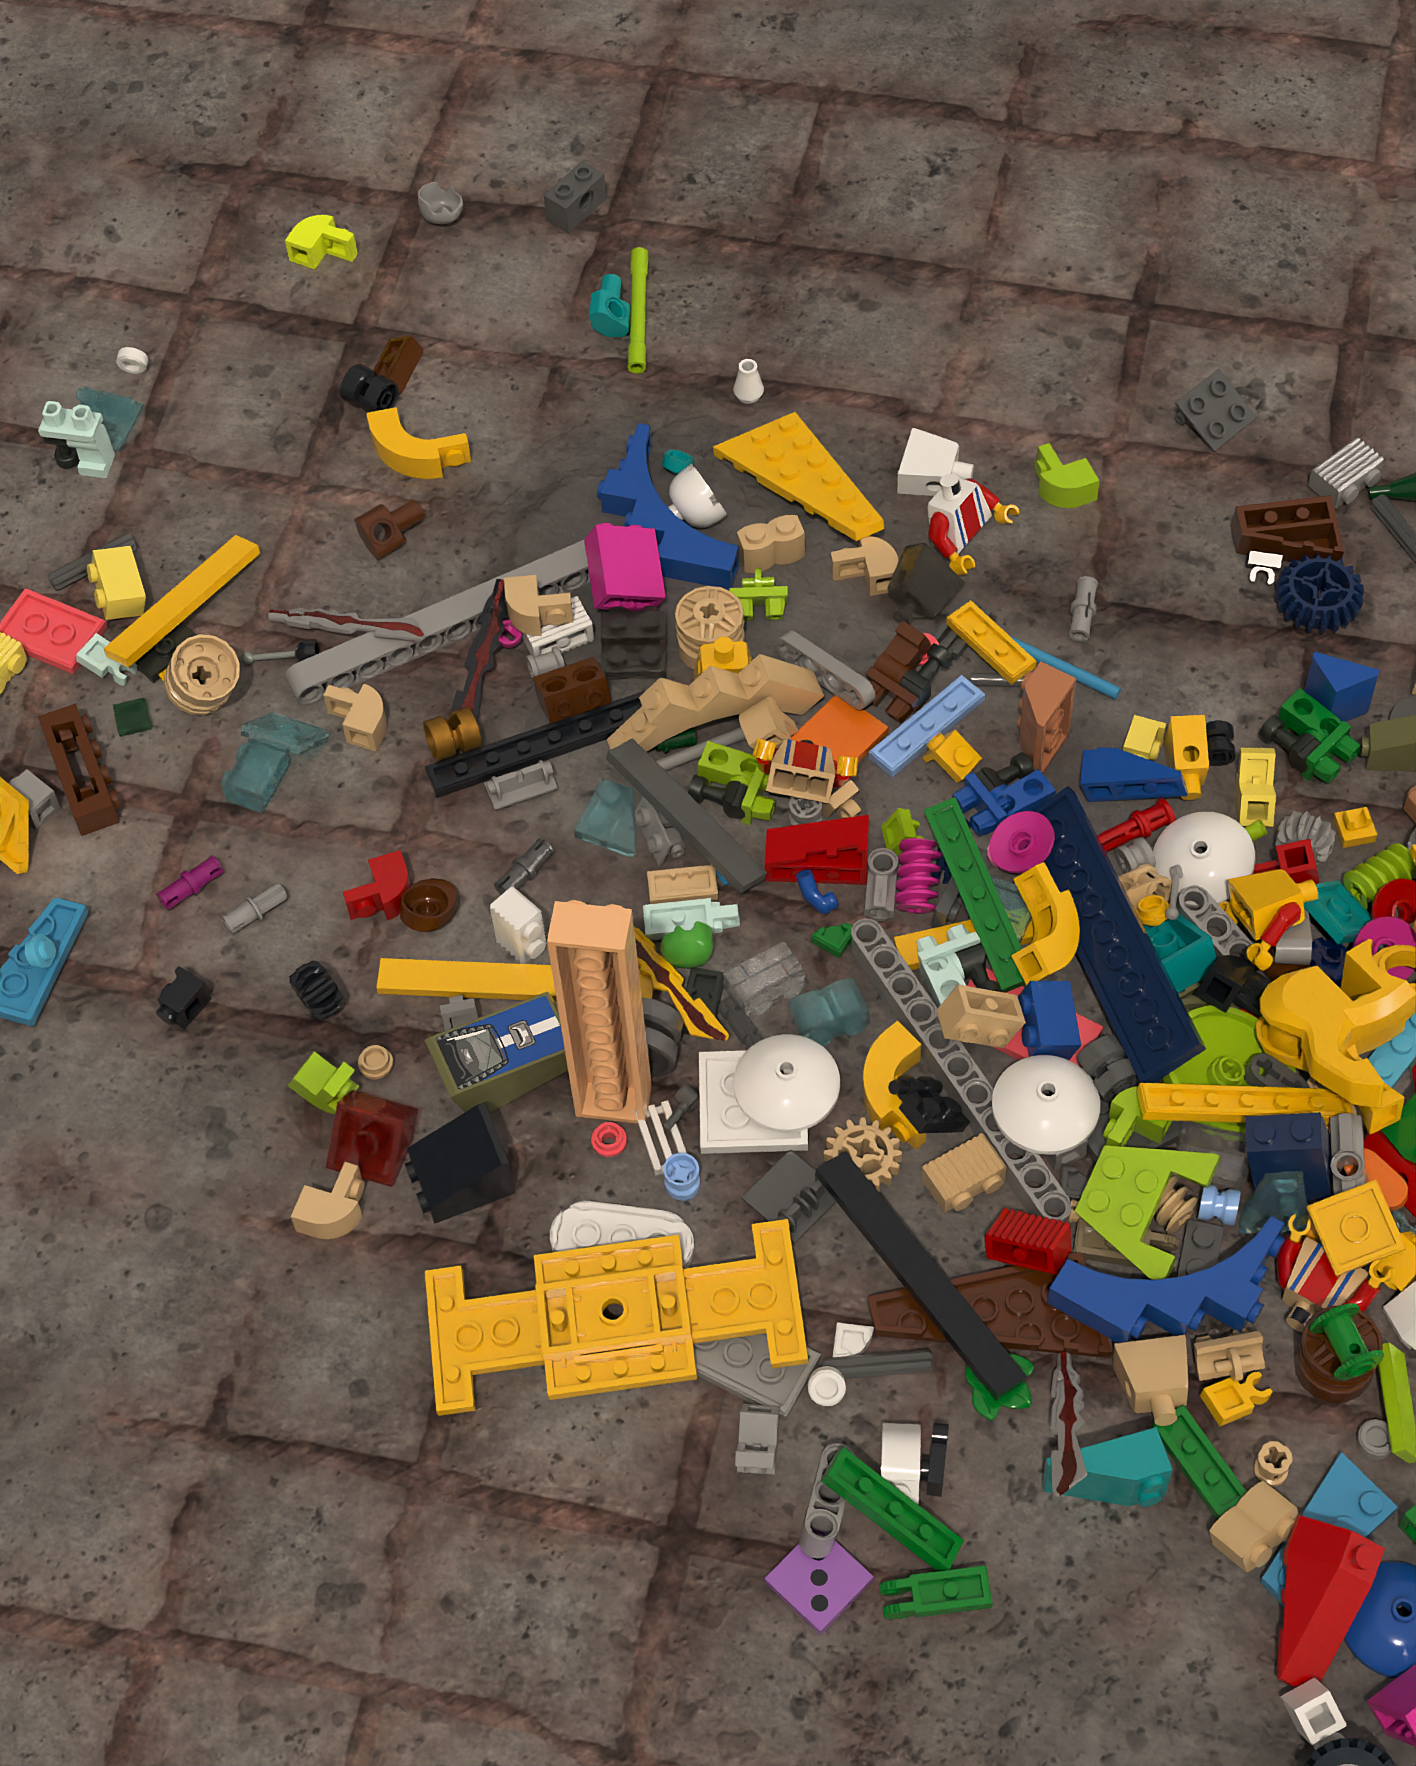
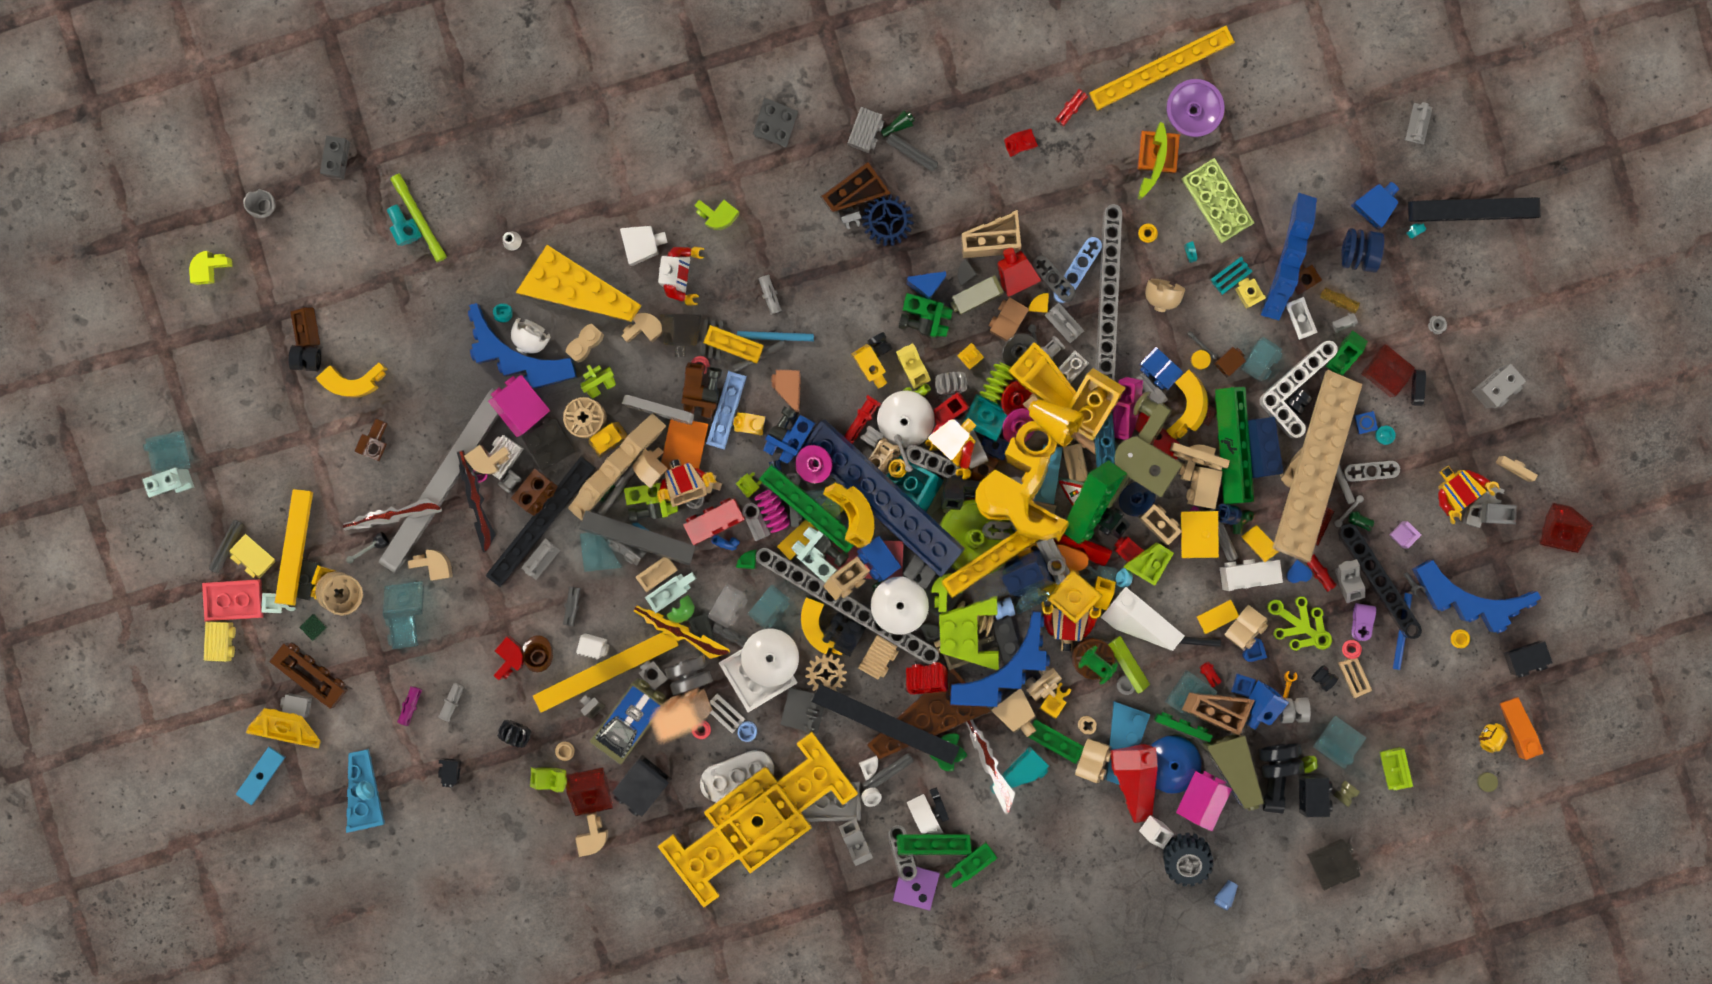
camera: 35 degrees left, 30 degrees up
white tile [116,347,148,374] -> none
pearl gold wheel [423,707,482,762] -> none
dark grey hand [664,1084,699,1130] -> none
blue slope [1080,747,1188,802] -> none
light yellow brick [1123,715,1167,761] -> none

